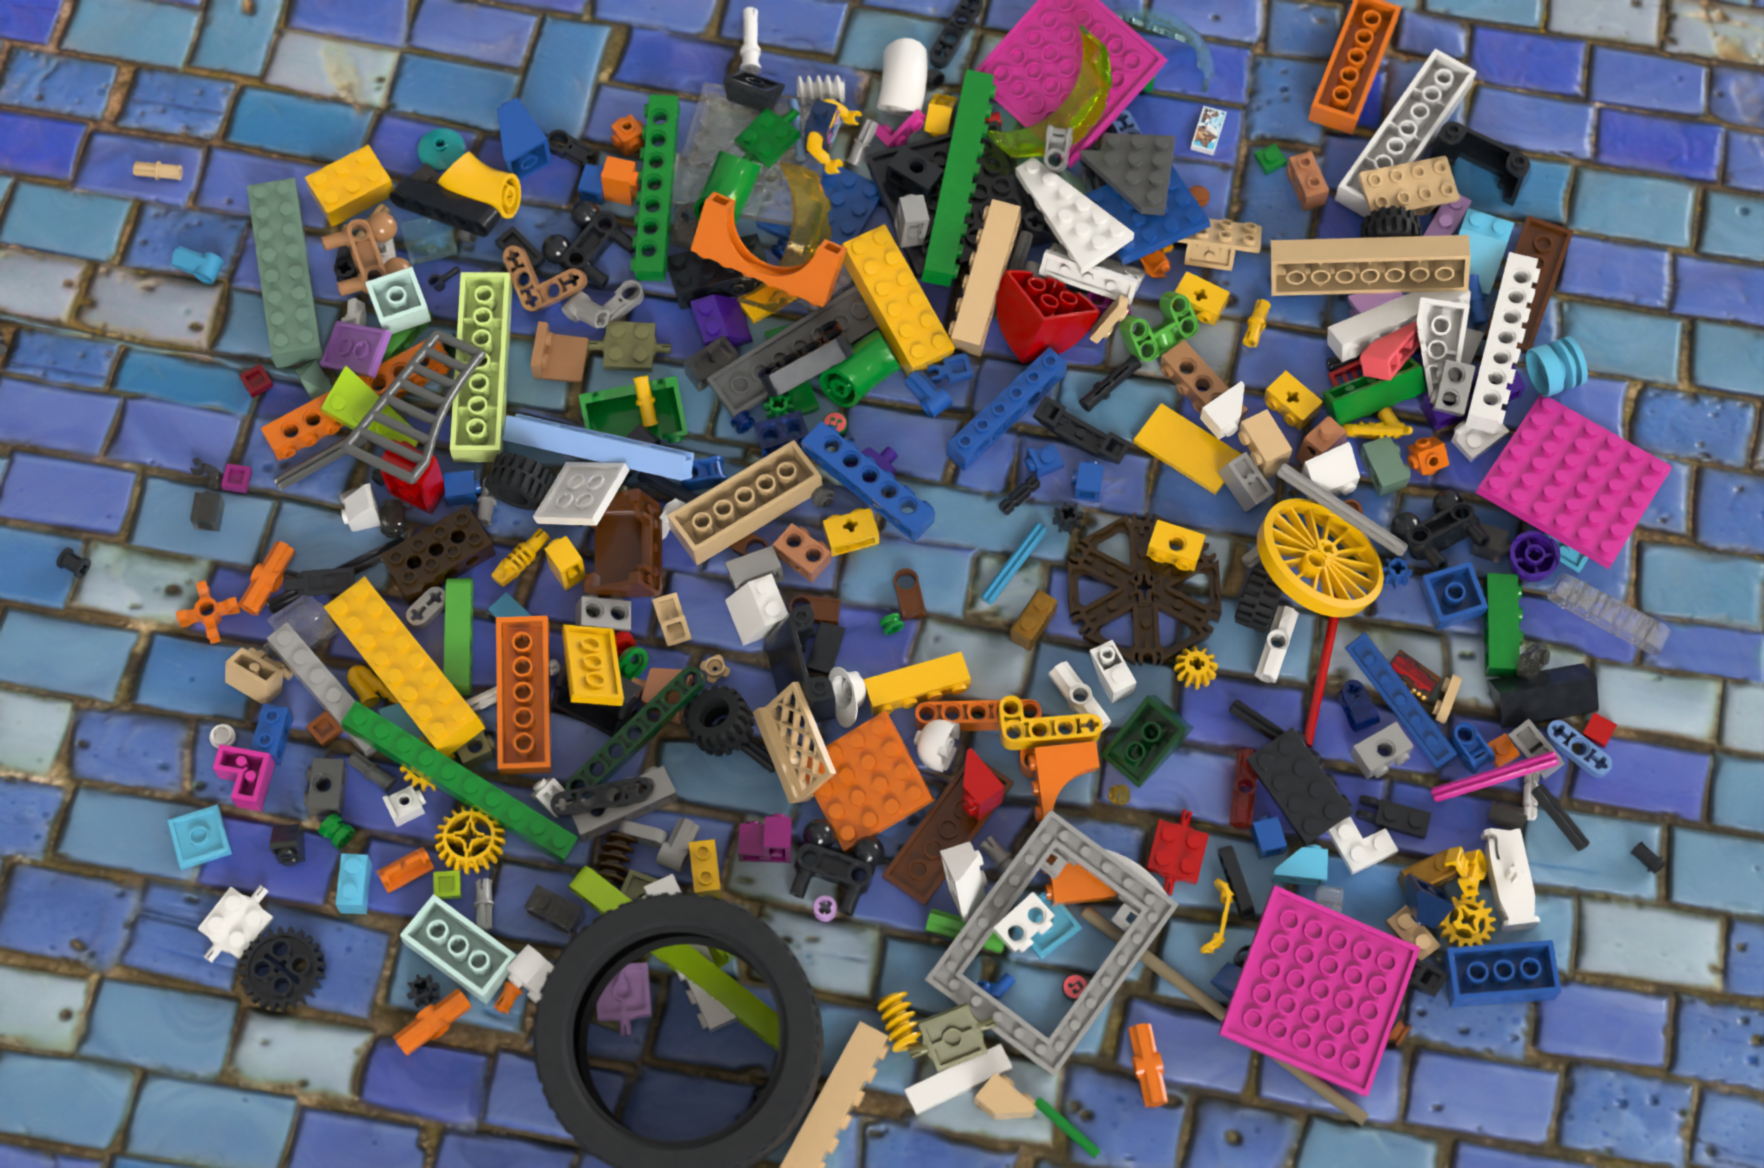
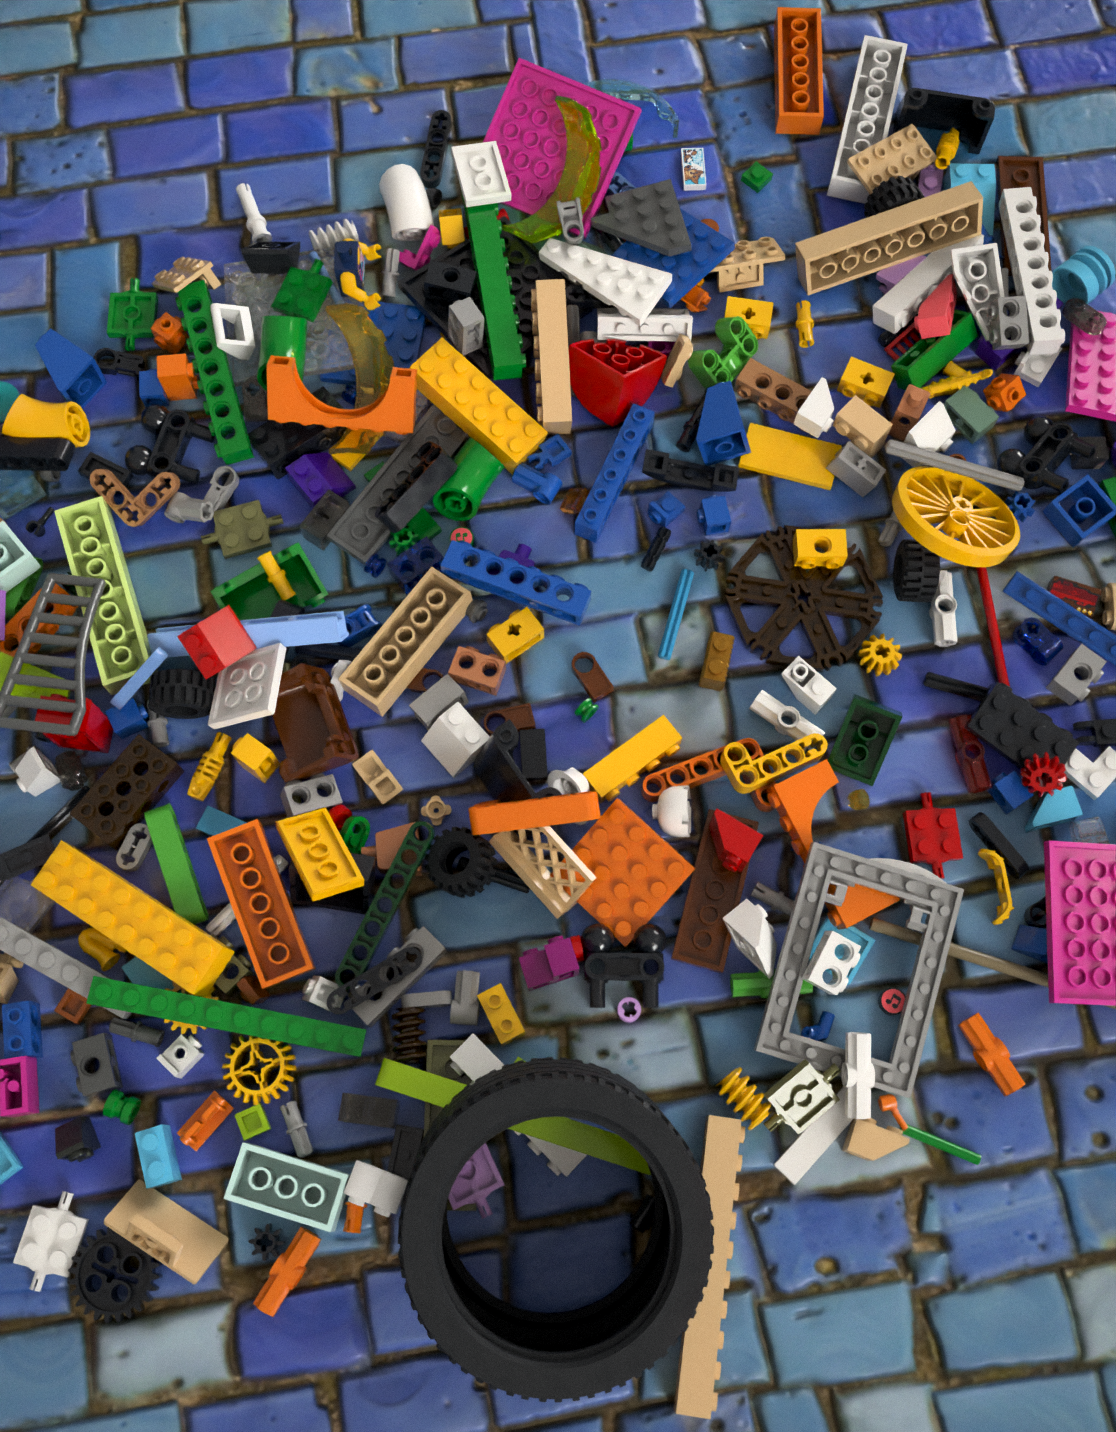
camera: 20 degrees left, 5 degrees up
medium nougat bracket [530,321,589,383] -> none
nougat brick [1286,151,1329,211] -> none
none -> tan bracket [104,1180,229,1284]
none -> green plate [107,278,158,351]
none -> medium blue beam [110,647,169,710]
none -> tan bracket [152,256,222,293]
none -> slope [177,605,257,680]
none -> white tile [210,303,255,360]
none -> dark orange plate [236,975,270,1005]
none -> white plate [451,141,512,207]
none -> orange beam [468,791,601,835]
none -> clear orange plate [559,488,589,514]
none -> red tile [570,935,584,962]
none -> blue slope [696,380,751,466]
none -> white piece [841,1032,875,1119]
none -> orange hand [878,1094,908,1131]
none -> yellow hinge [935,127,960,169]
none -> red gear [1020,752,1067,797]
none -> clear smoke plate [1062,298,1107,335]

